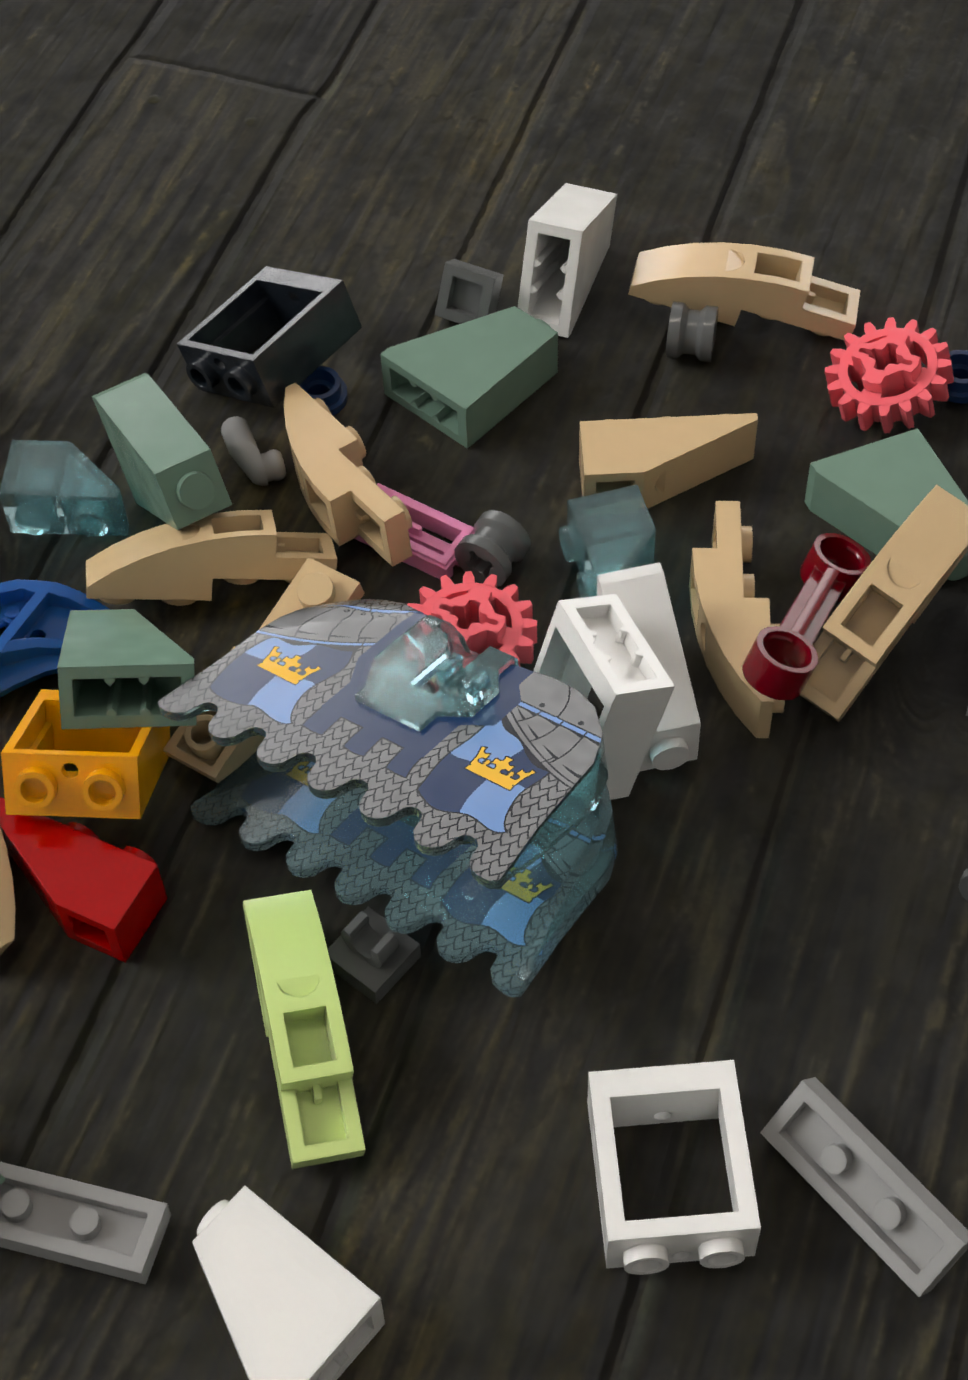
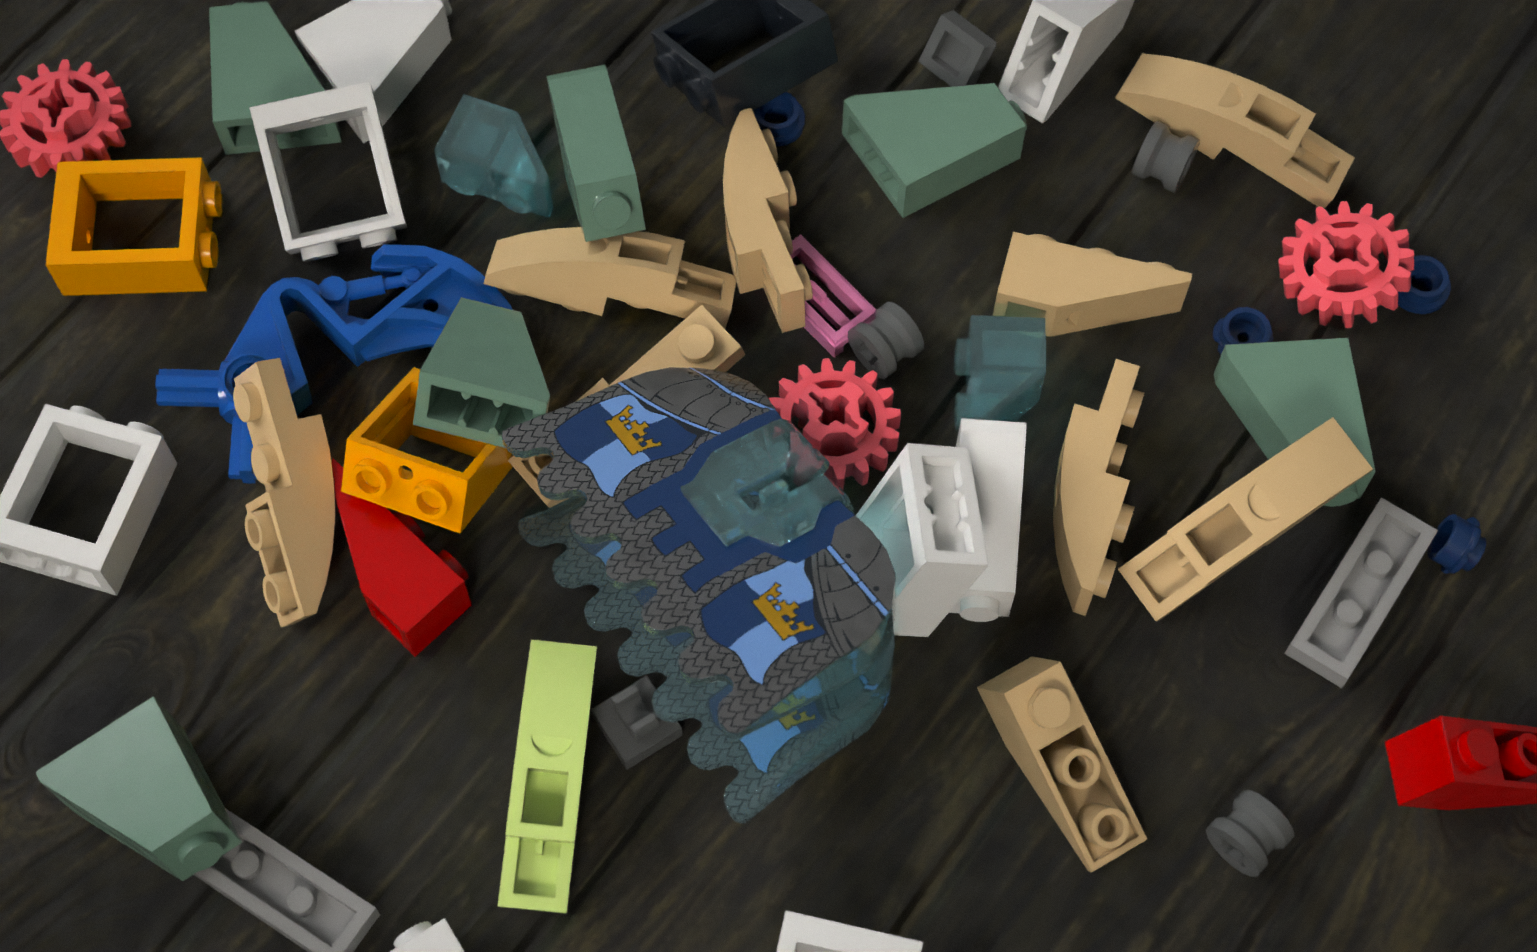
camera: 15 degrees right, 10 degrees up
light grey arm [221,416,286,486] -> none
dark red piece [742,533,871,700] -> none
none -> tan slope [977,657,1147,872]
none -> dark blue plate [1213,307,1274,355]

